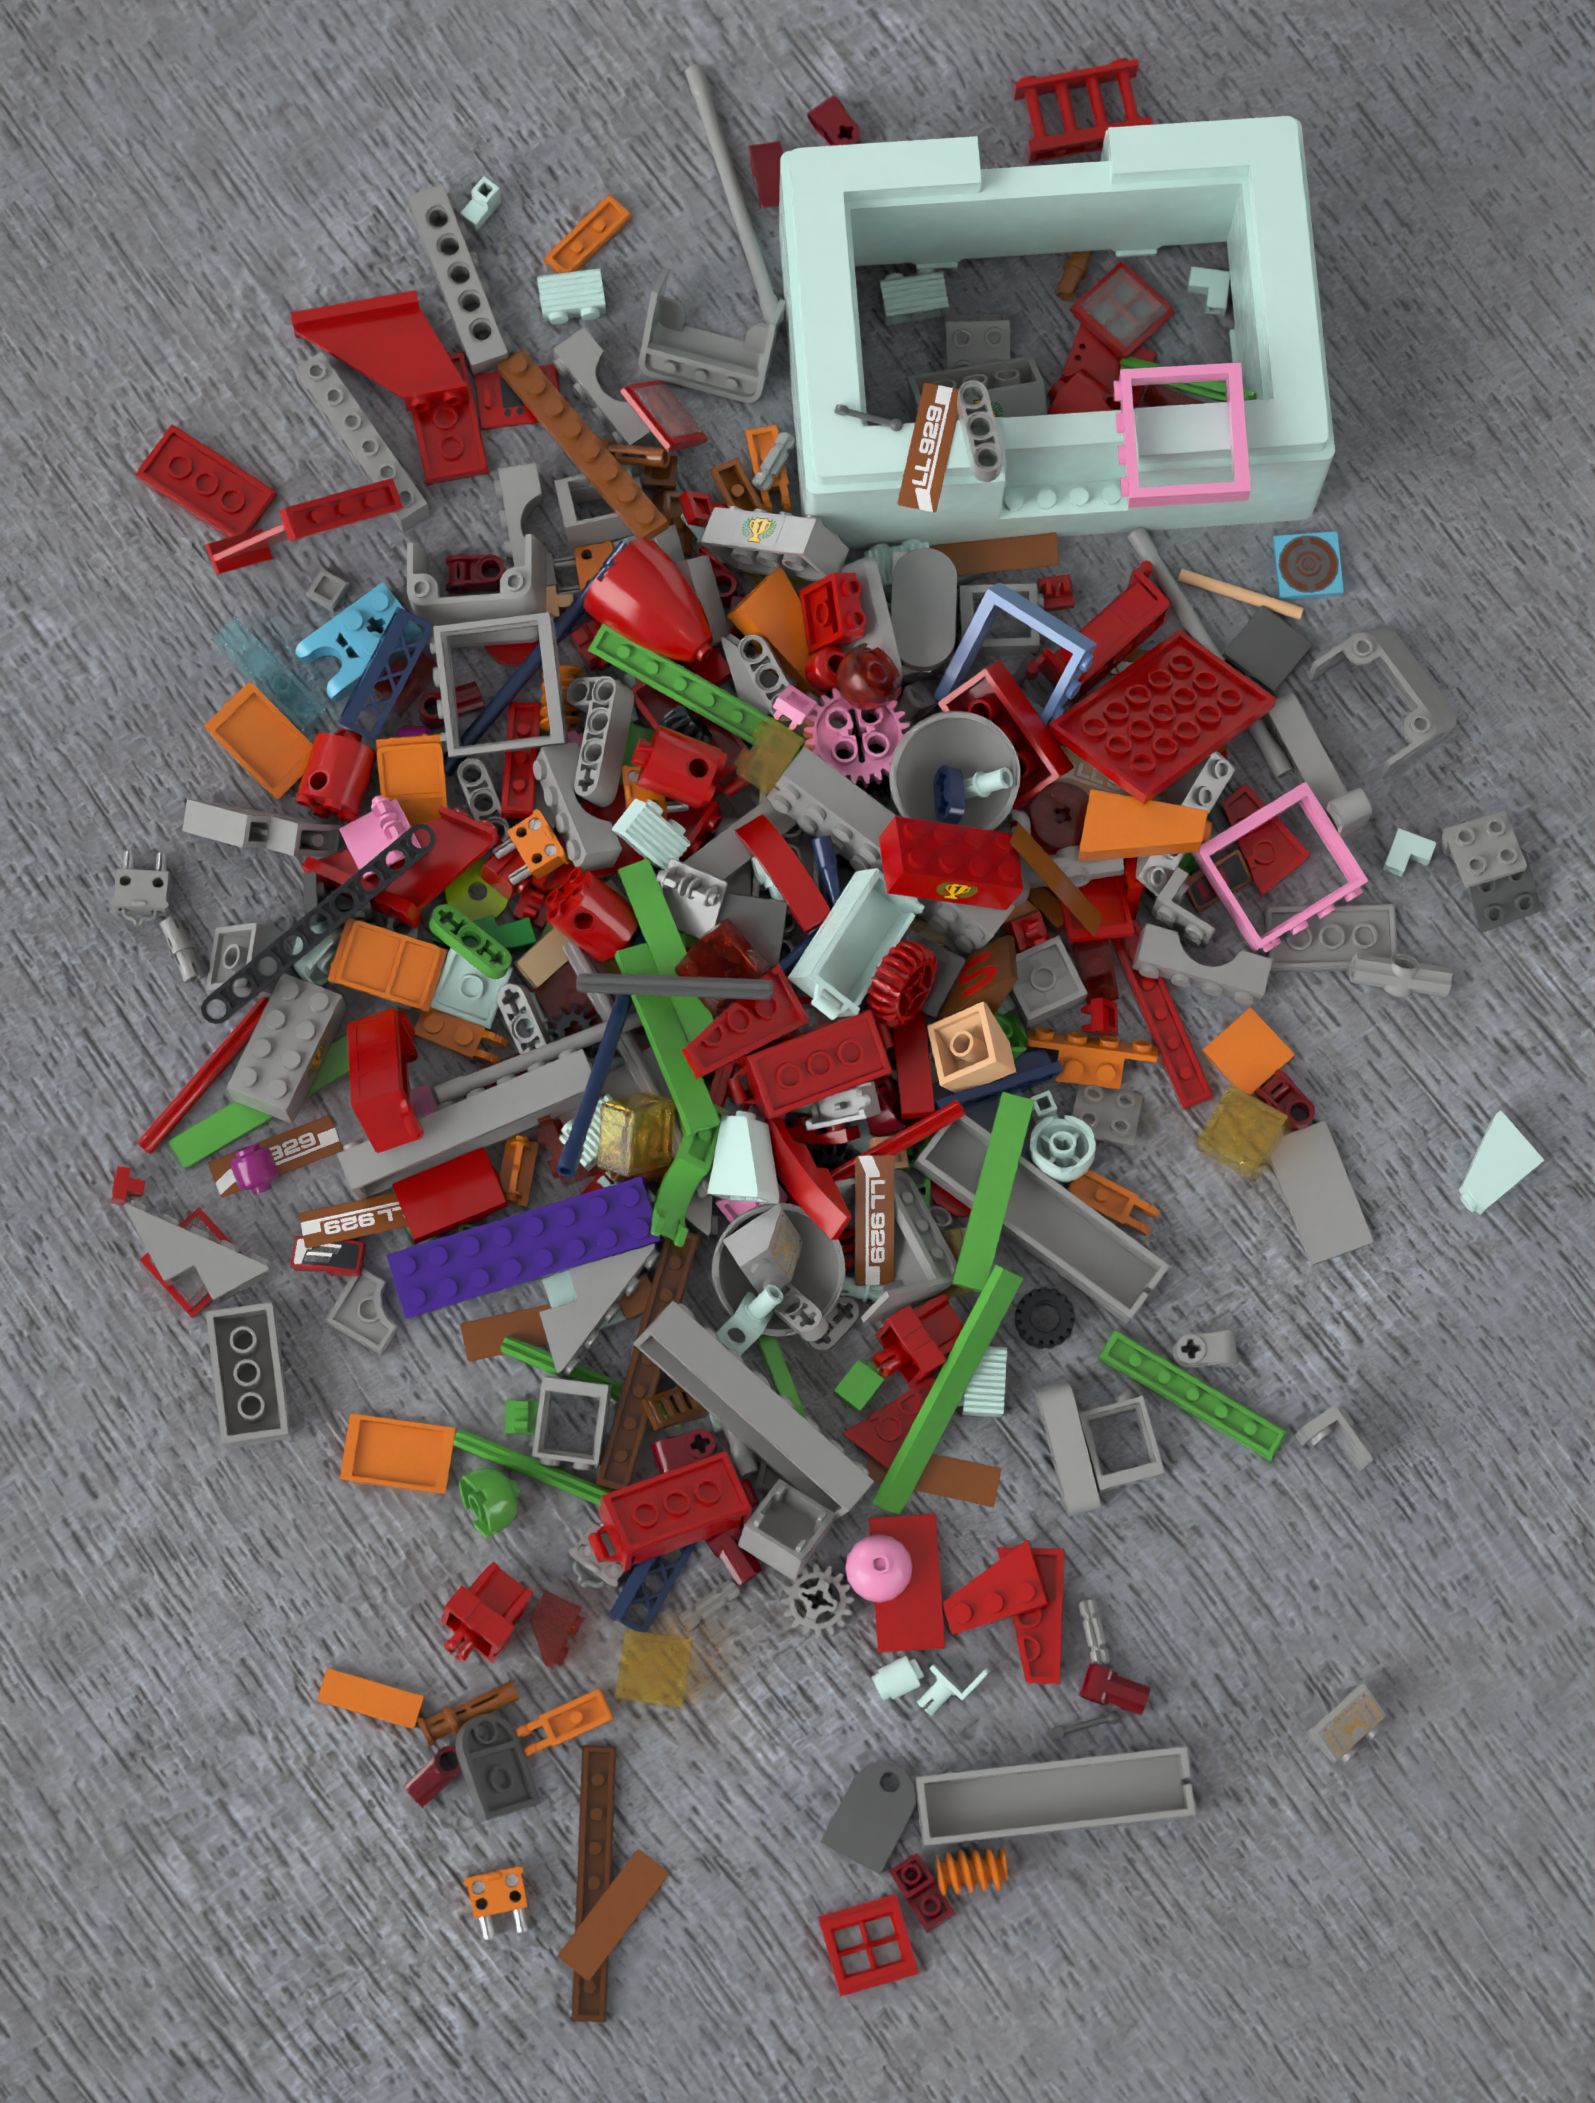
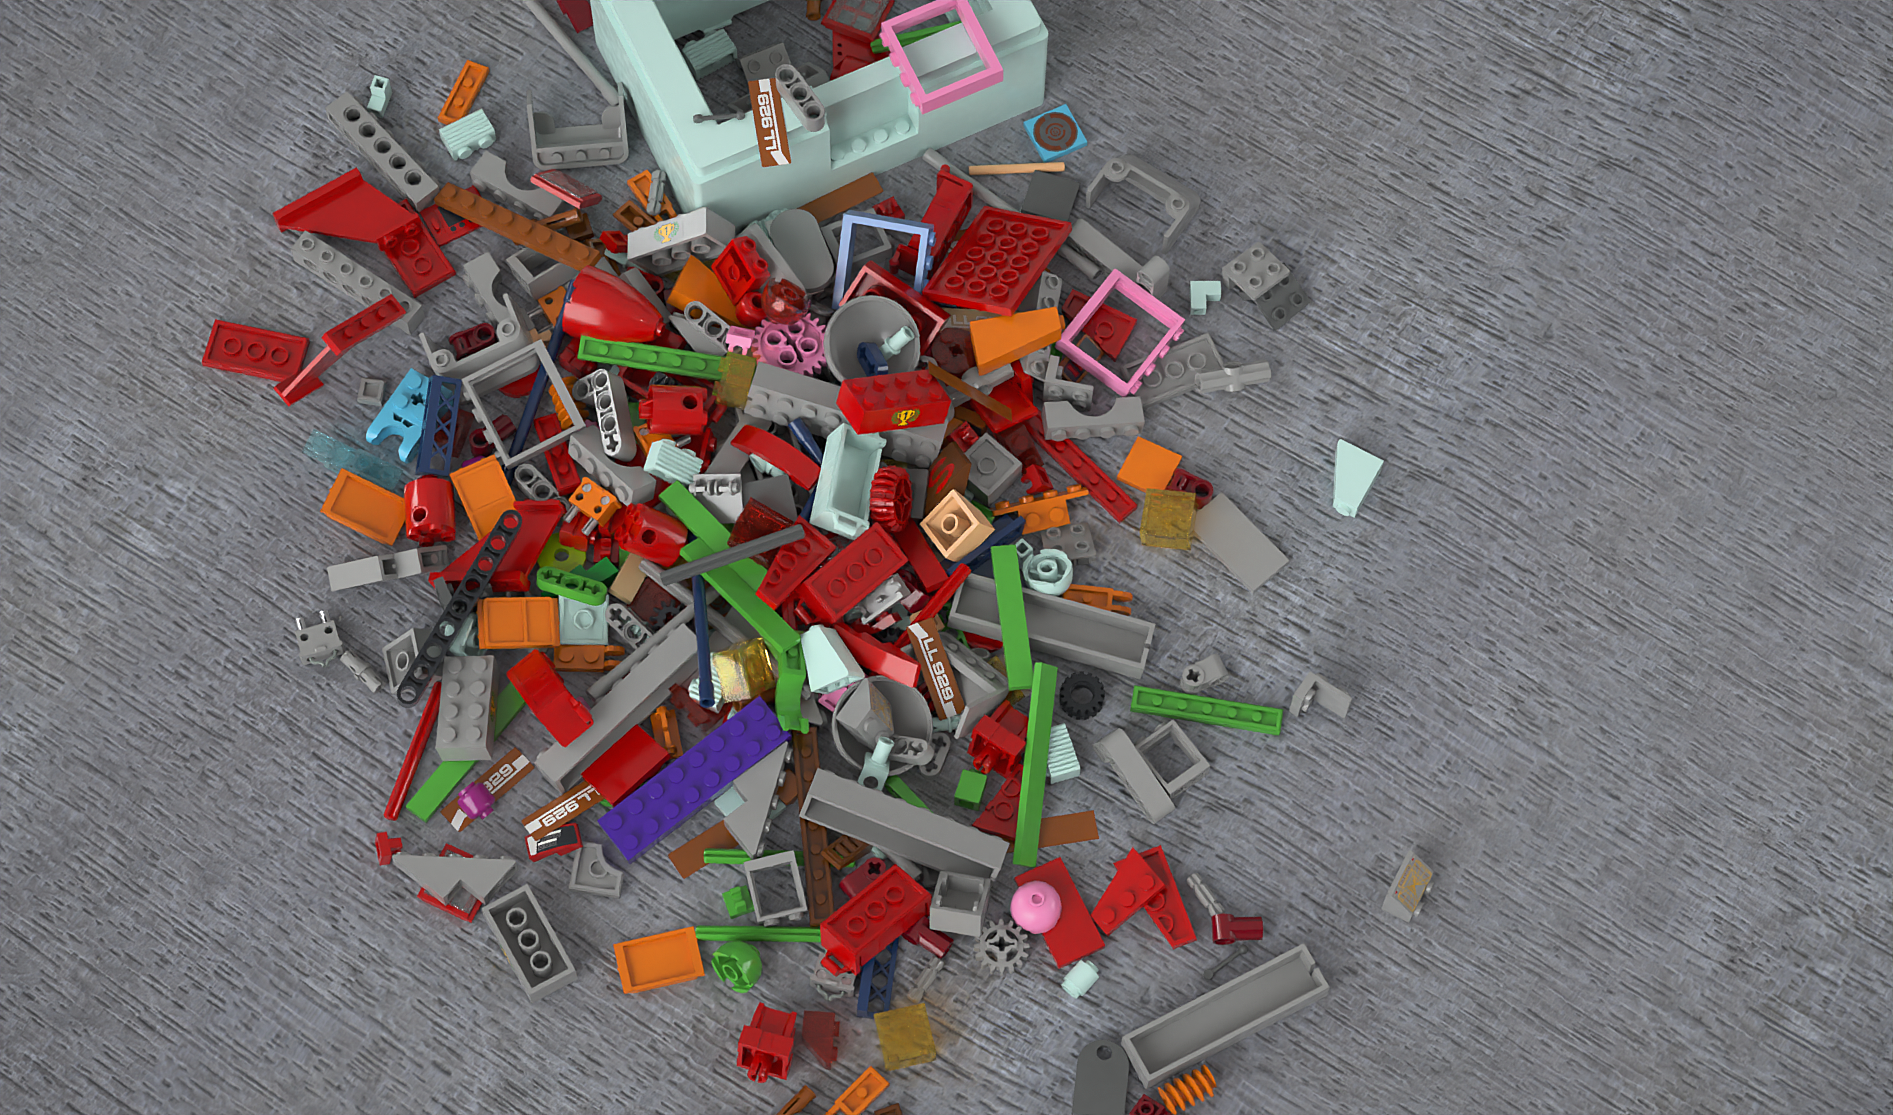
camera: 20 degrees left, 10 degrees down
bright pink hinge [339,795,422,879] -> none
light aqua bracket [916,1664,991,1716] -> none

